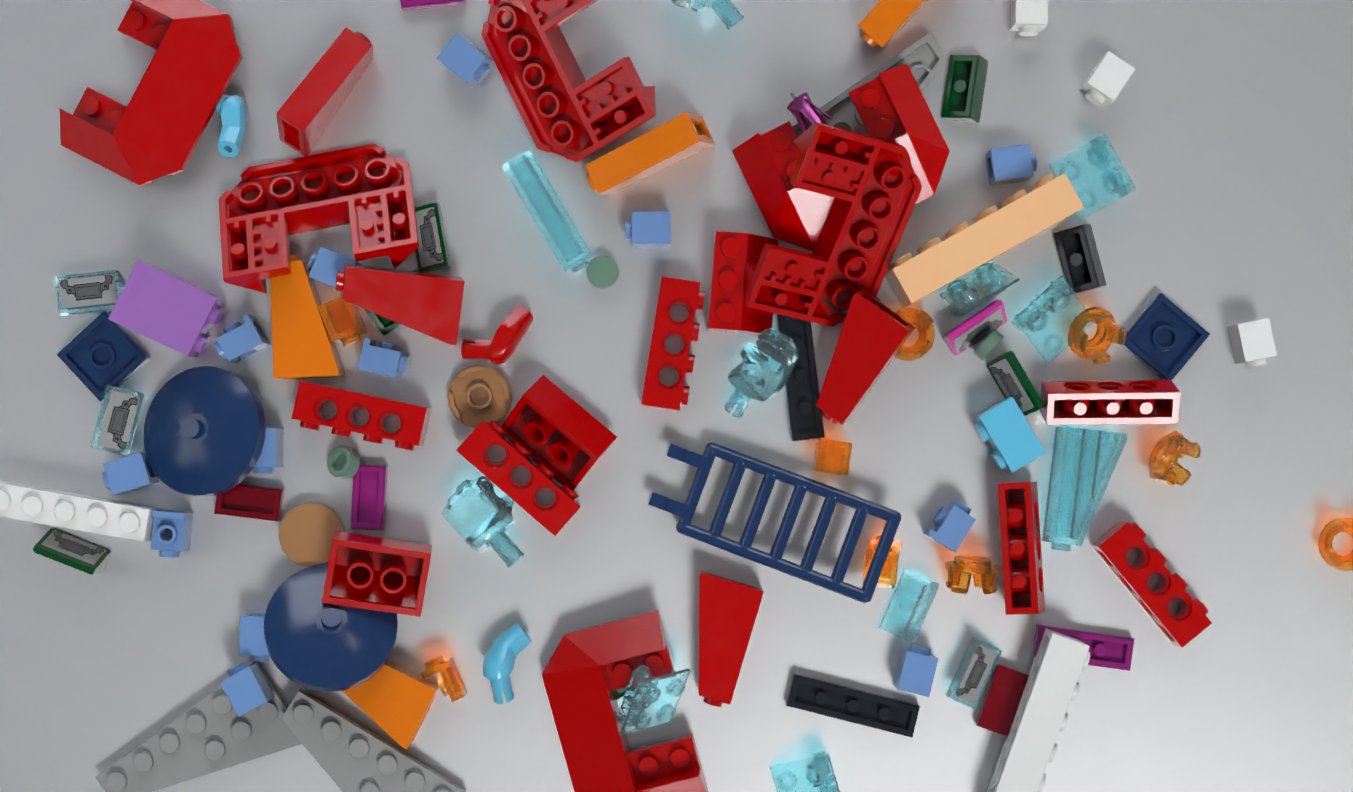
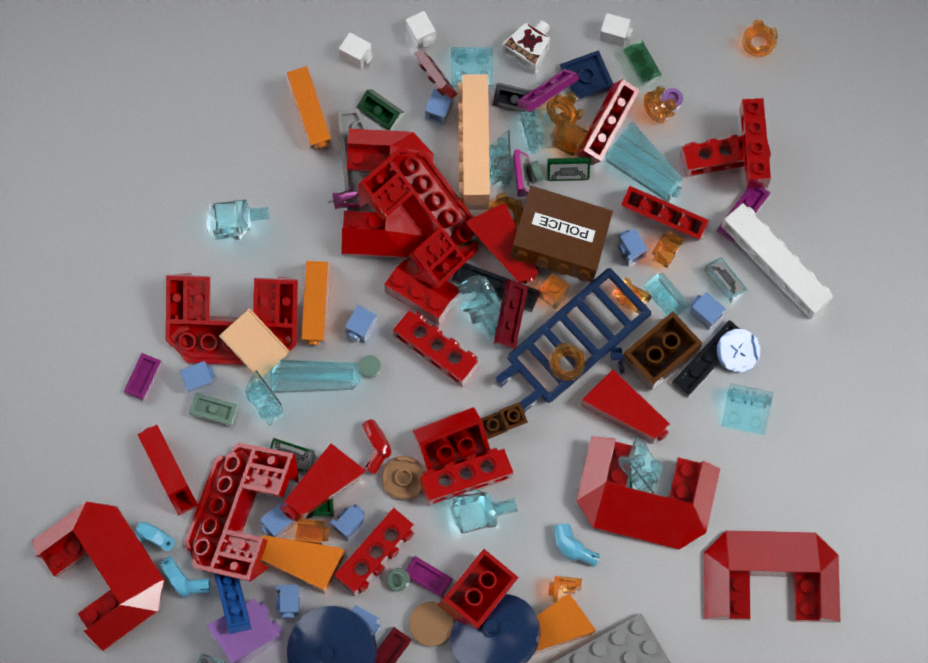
camera: 60 degrees left, 15 degrees down
medium azure brick [974,397,1046,473] -> none
dark red tile [975,663,1029,737] -> none
none -> medium azure arm [160,556,210,598]
none -> sand green plate [189,393,238,427]
none -> blue tile [214,574,252,635]
none -> light nougat piece [219,308,290,380]
none -> clear light blue hinge [244,370,284,426]
none -> plate [414,48,458,99]
none -> reddish brown slope [481,402,528,440]
none -> dark red plate [493,280,528,350]
none -> white torso [502,20,550,74]
none -> reddish brown panel [509,185,613,283]
none -> magenta tile [516,69,579,112]
none -> clear orange piece [549,343,585,381]
none -> clear orange brick [551,120,588,157]
none -> dark blue hand [610,347,625,374]
none -> clear green plate [623,40,662,87]
none -> reddish brown brick [623,311,702,391]
none -> medium lavender tile [661,88,683,111]
none -> tile [717,329,760,372]
none -> red brick [739,98,771,189]

